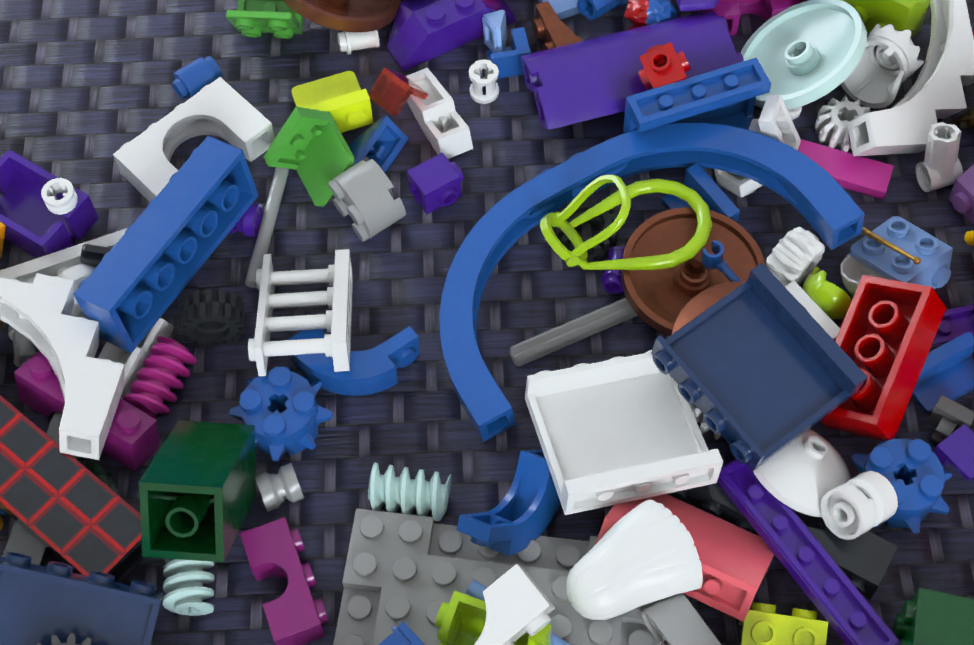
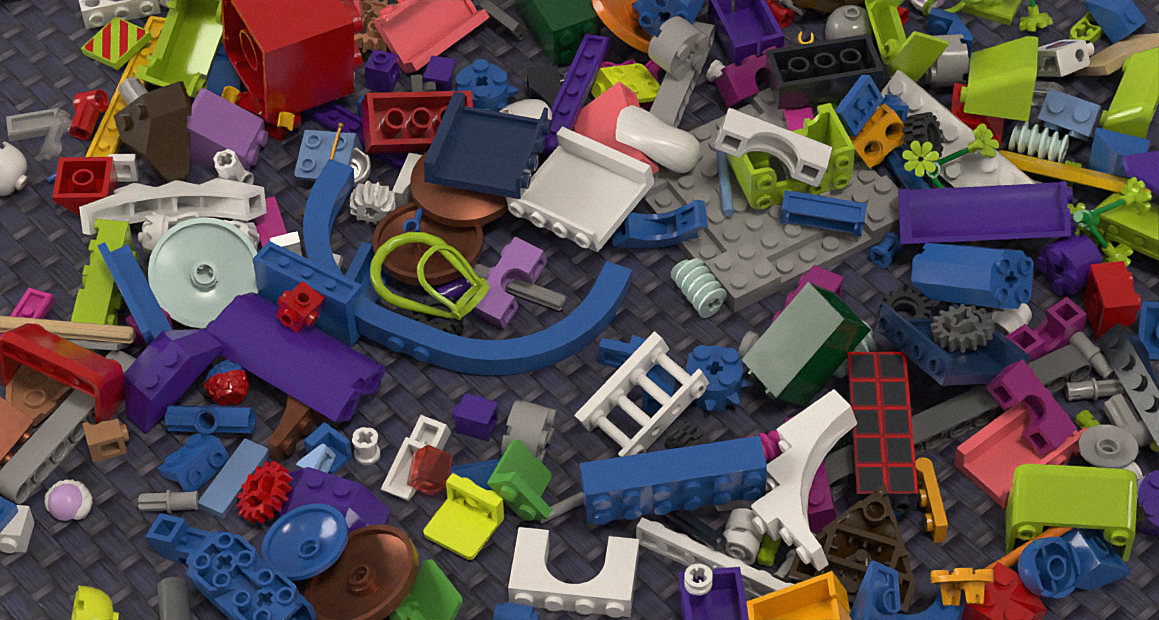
camera: 130 degrees left, 10 degrees down
lime hair [802,266,852,320] -> none
white wheel [820,471,898,540] -> none
none -> medium lavender arch [473,237,547,330]

